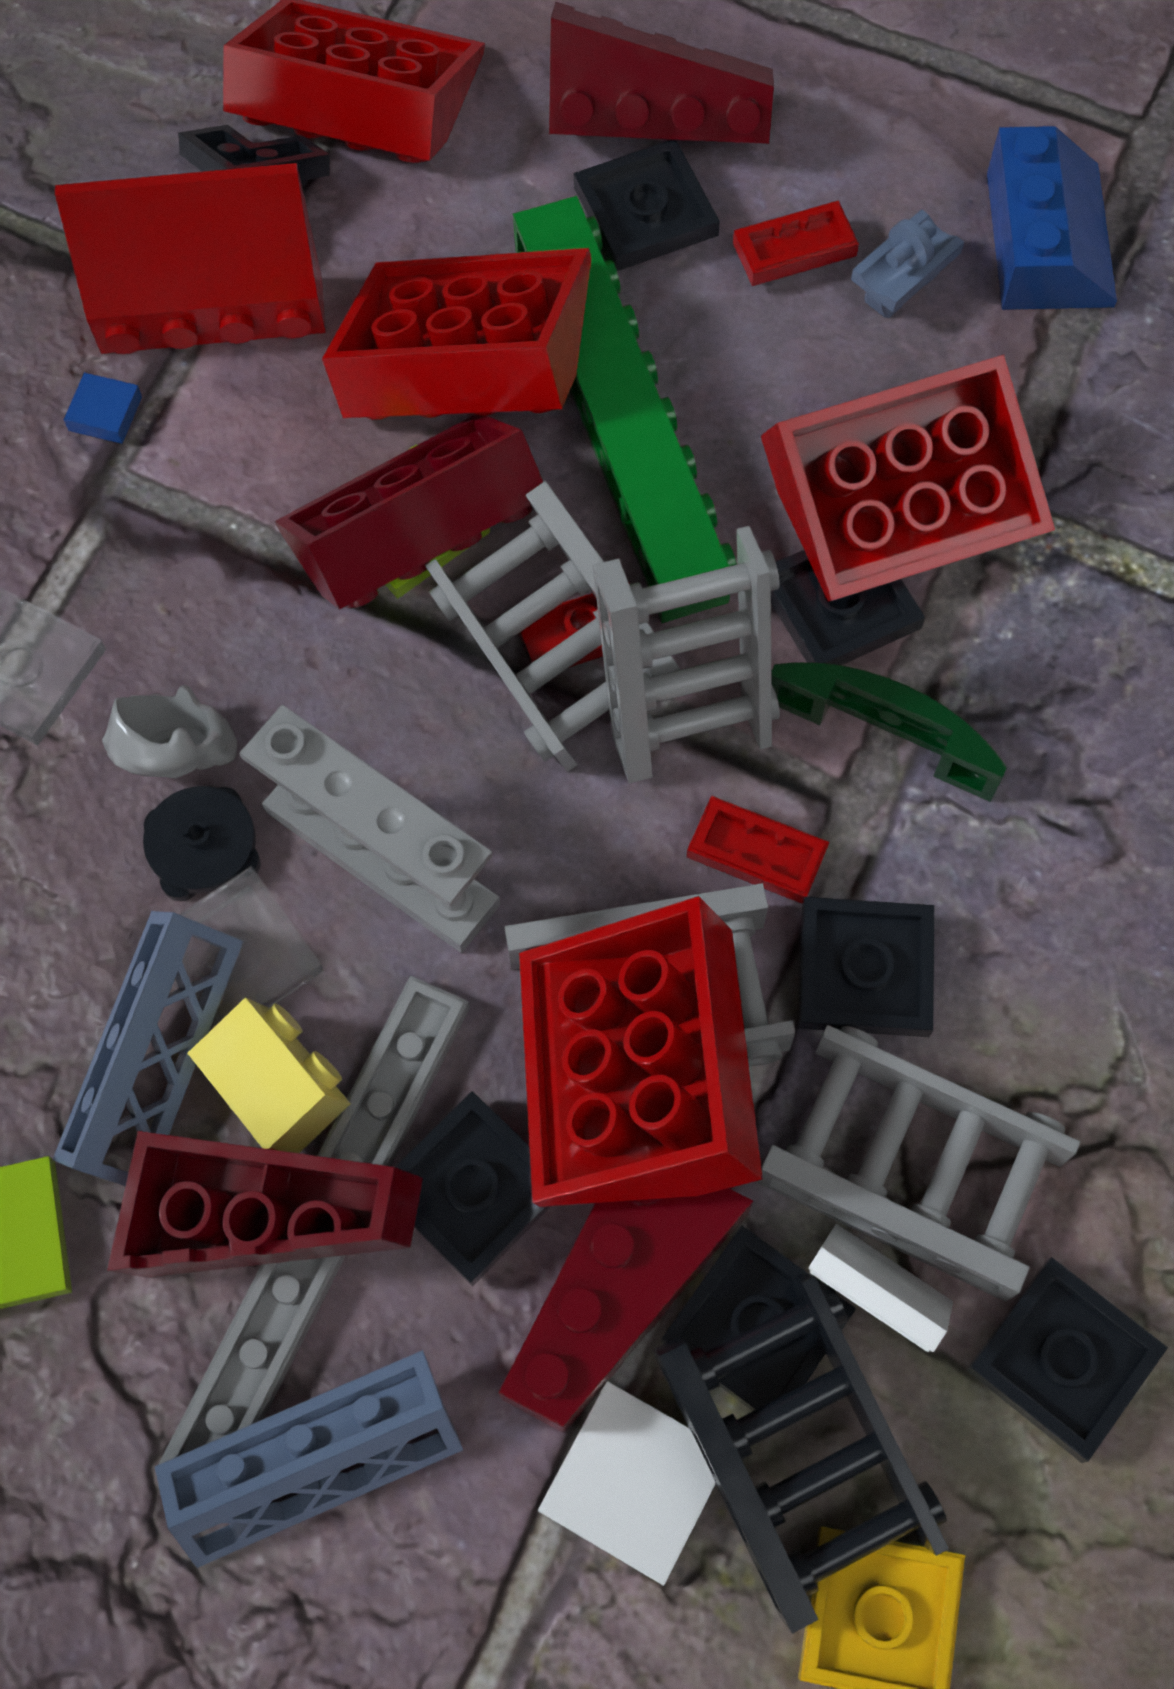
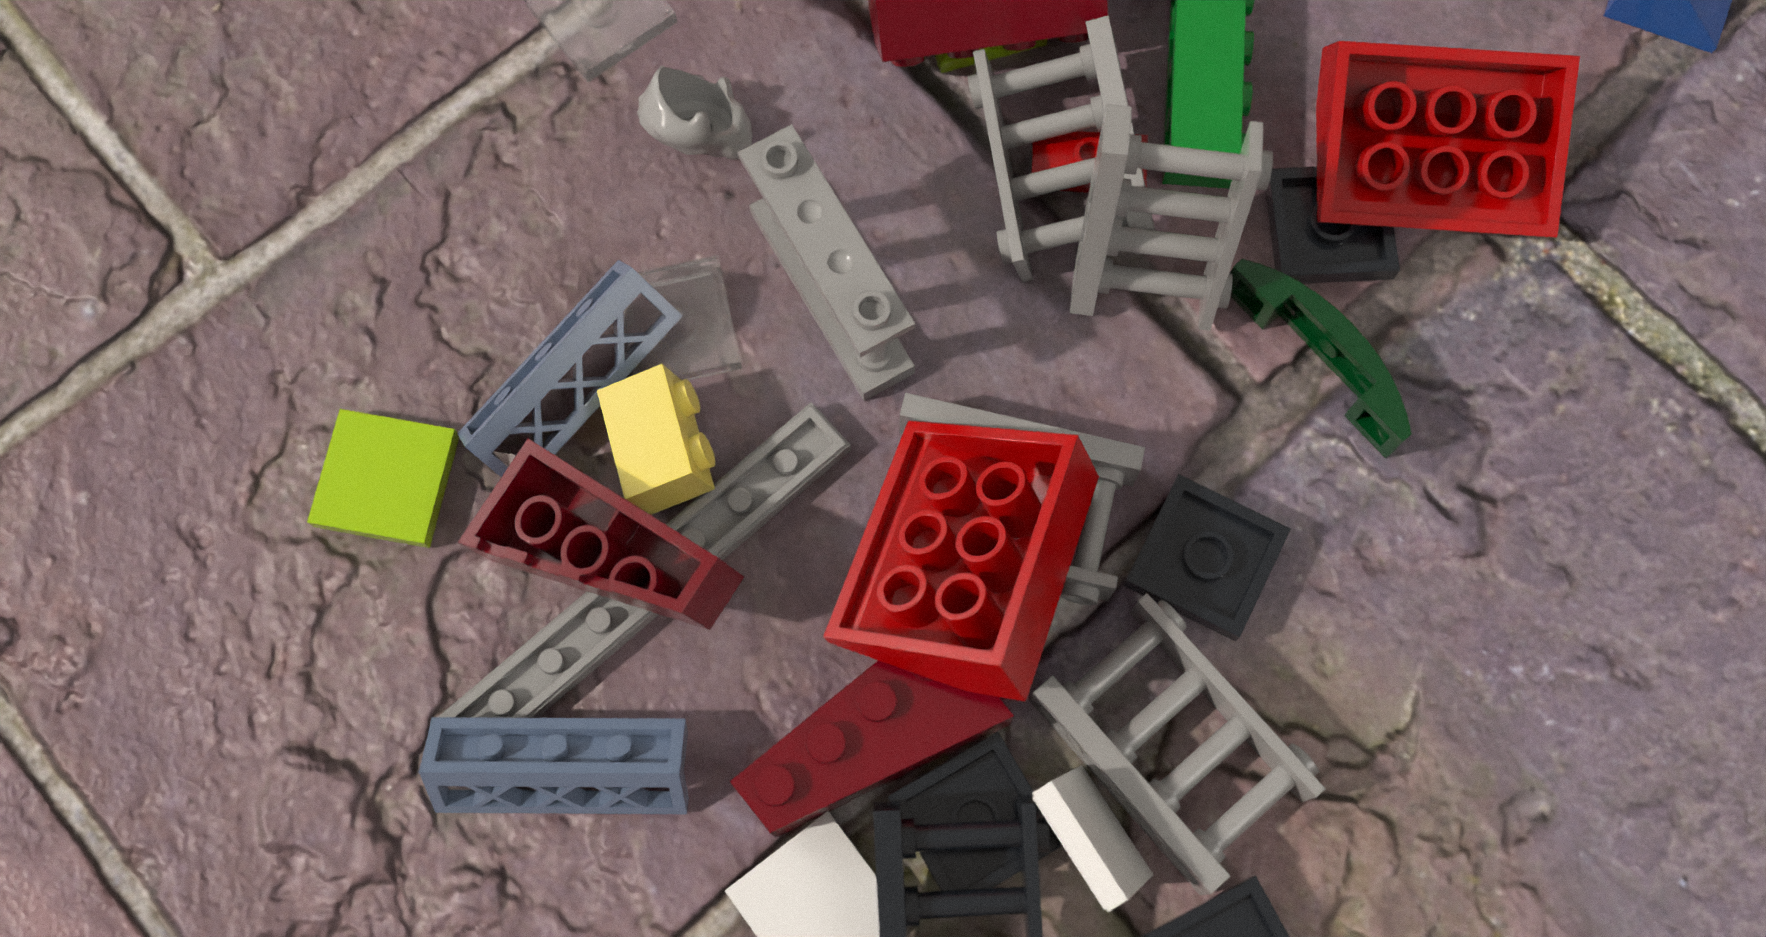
camera: 25 degrees right, 5 degrees up
black piece [143,786,261,902] -> none
black plate [395,1091,551,1287] -> none
red plate [686,795,830,904] -> none

